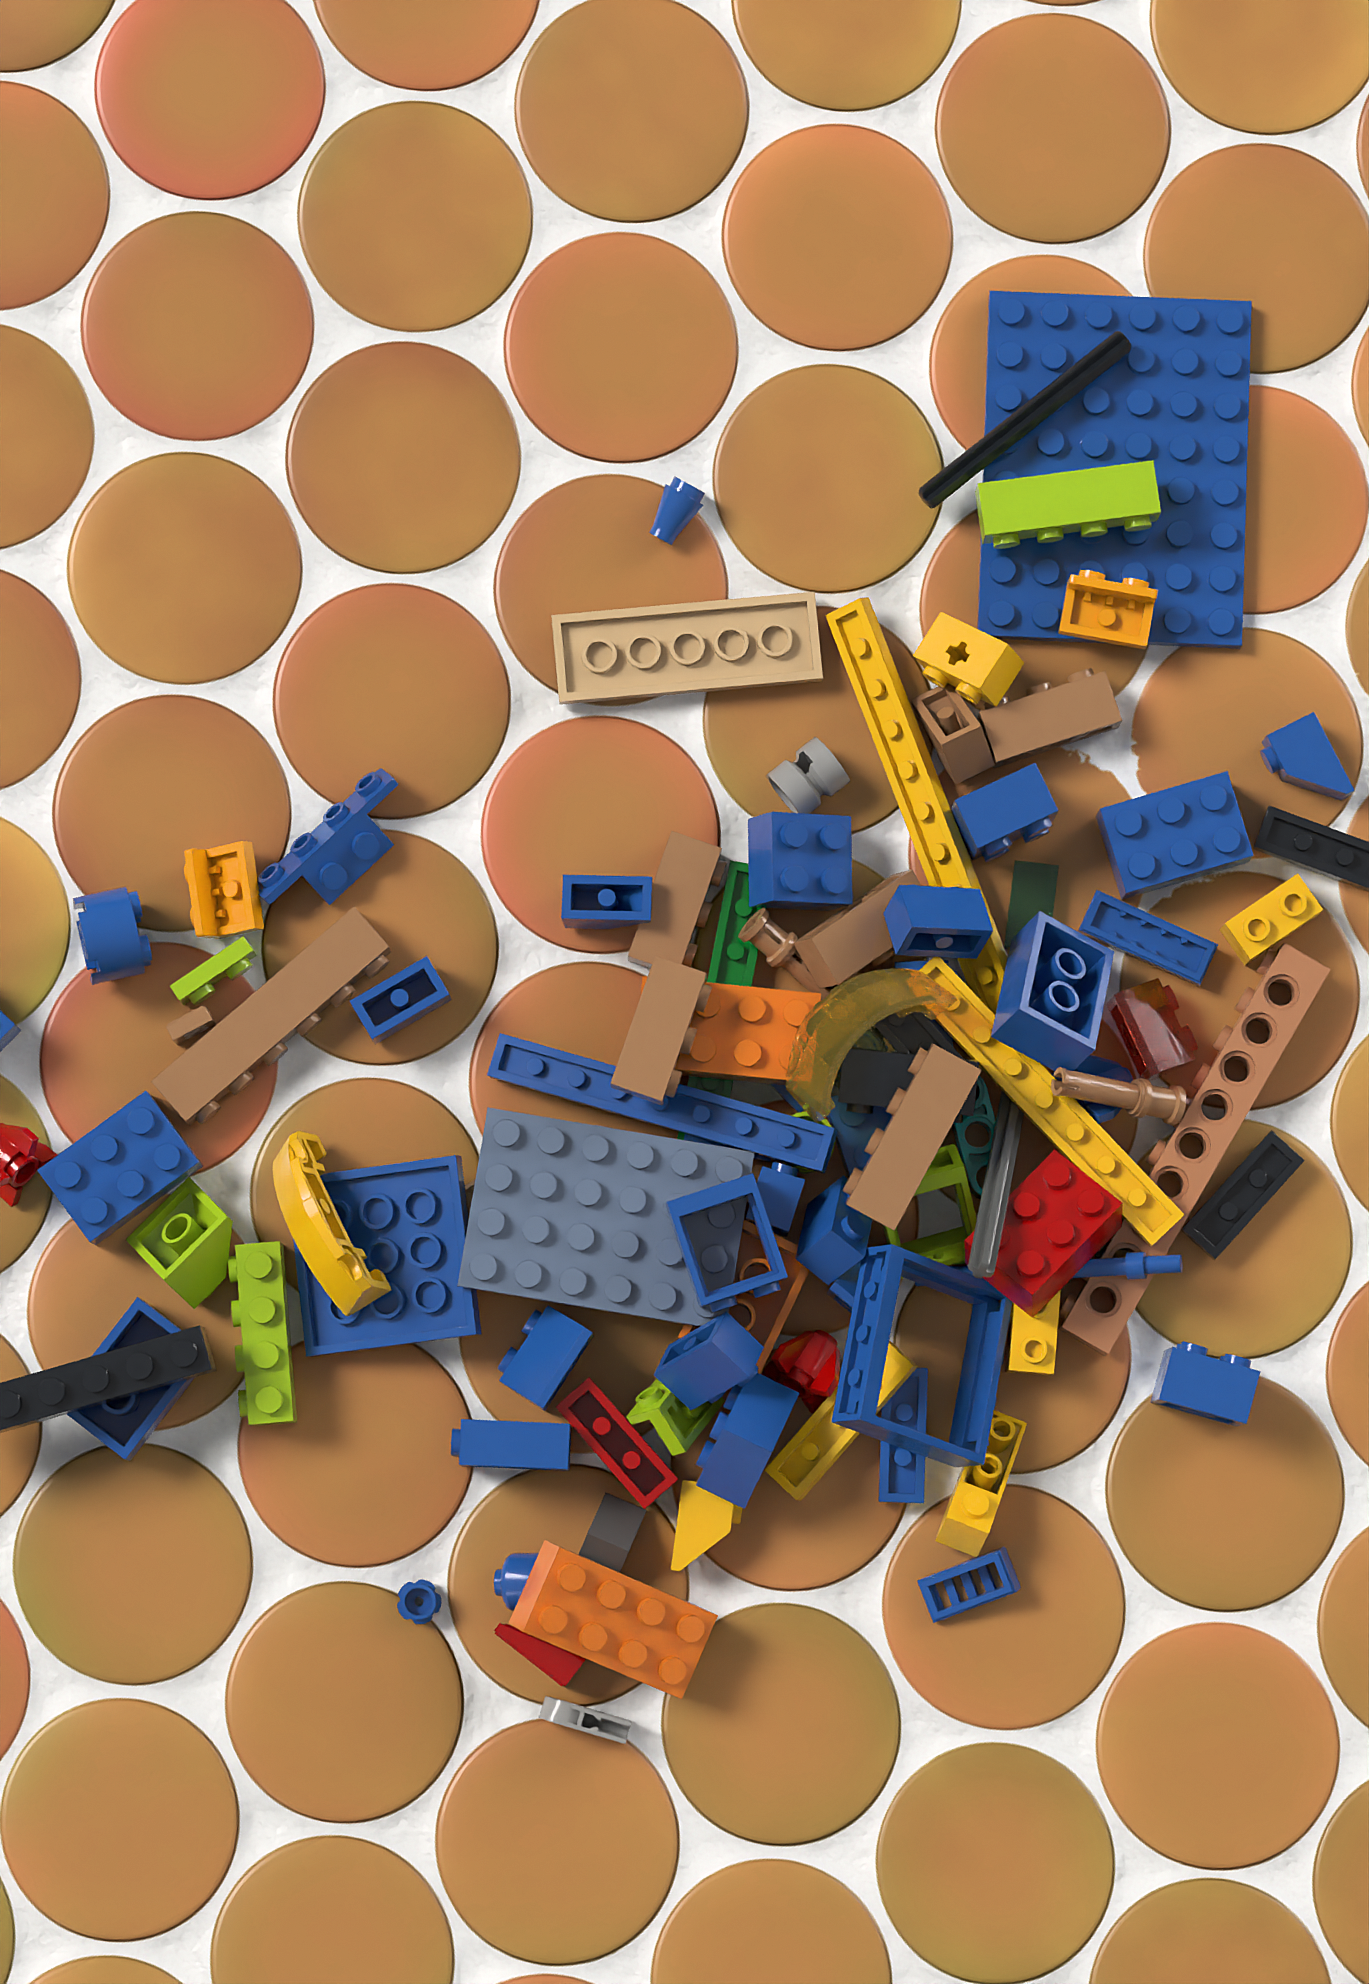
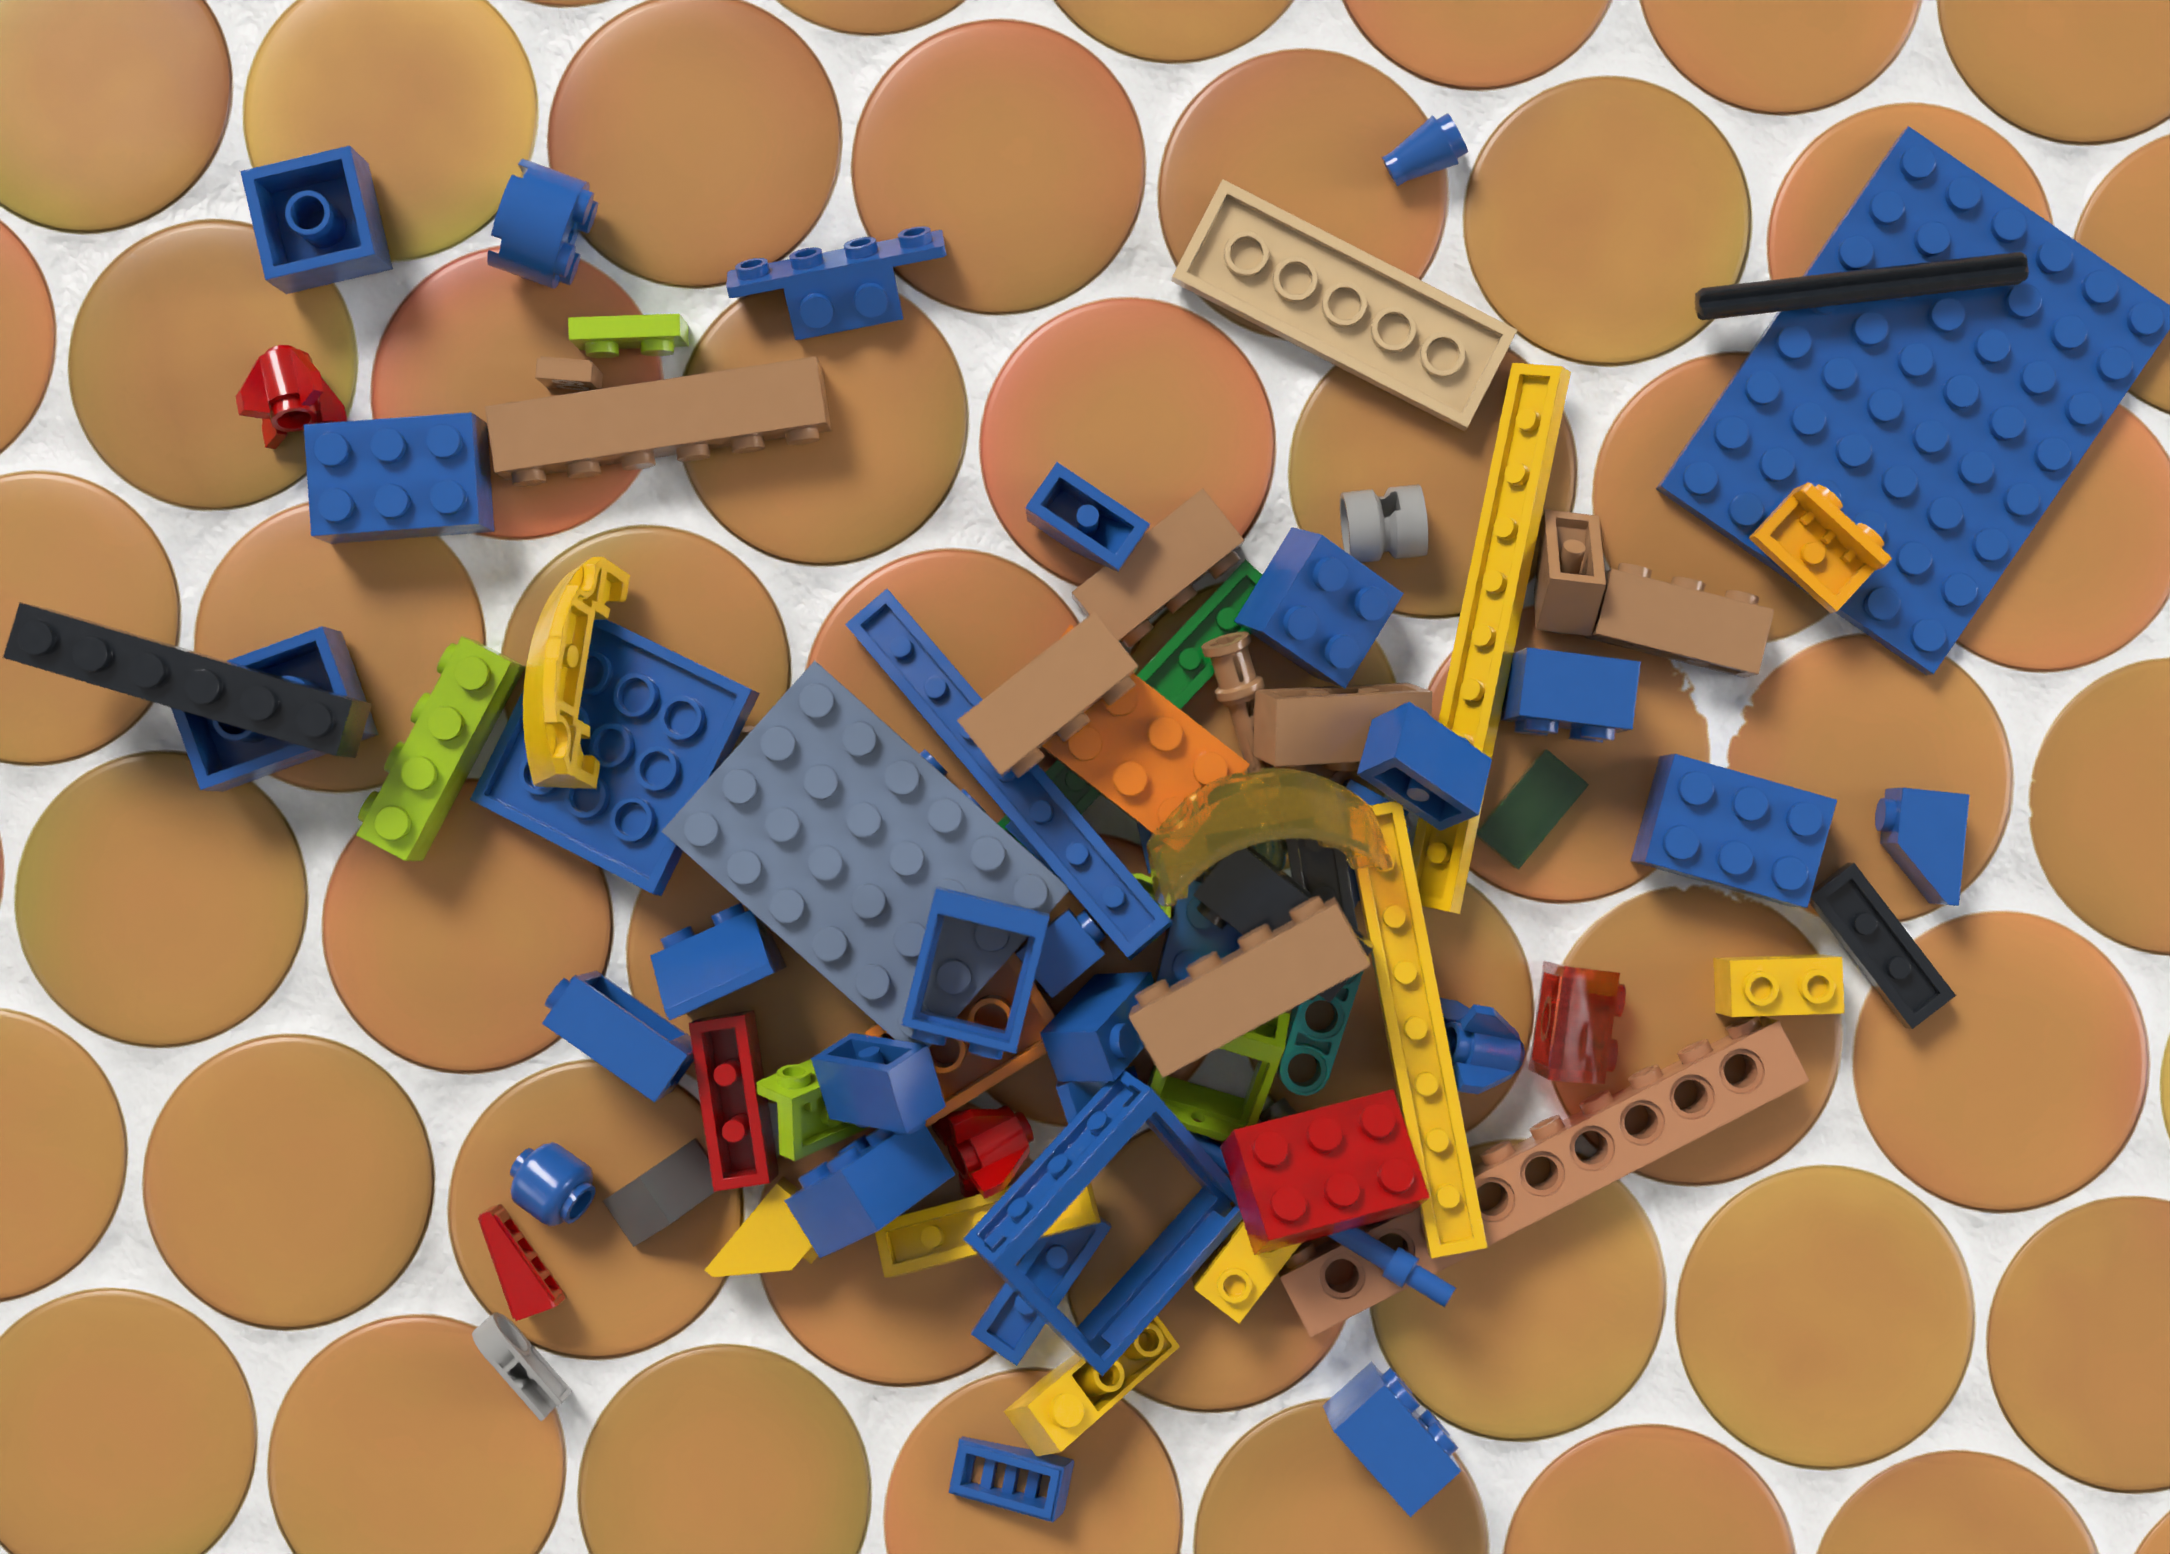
camera: 30 degrees right, 5 degrees up
lime slope [126,1177,233,1309] -> none
light orange bracket [184,841,264,939] -> none
blue brick [350,956,452,1045] -> none
blue plate [397,1579,442,1624] -> none
orange brick [508,1540,718,1699] -> none
yellow brick [913,612,1024,707] -> none
dark grey axle [968,1091,1024,1279] -> none
lime brick [975,460,1161,549] -> none
blue brick [991,911,1114,1071] -> none
medium nougat pin [1051,1067,1186,1125] -> none
blue plate [1078,890,1218,986] -> none
black plate [1181,1130,1305,1260] -> none

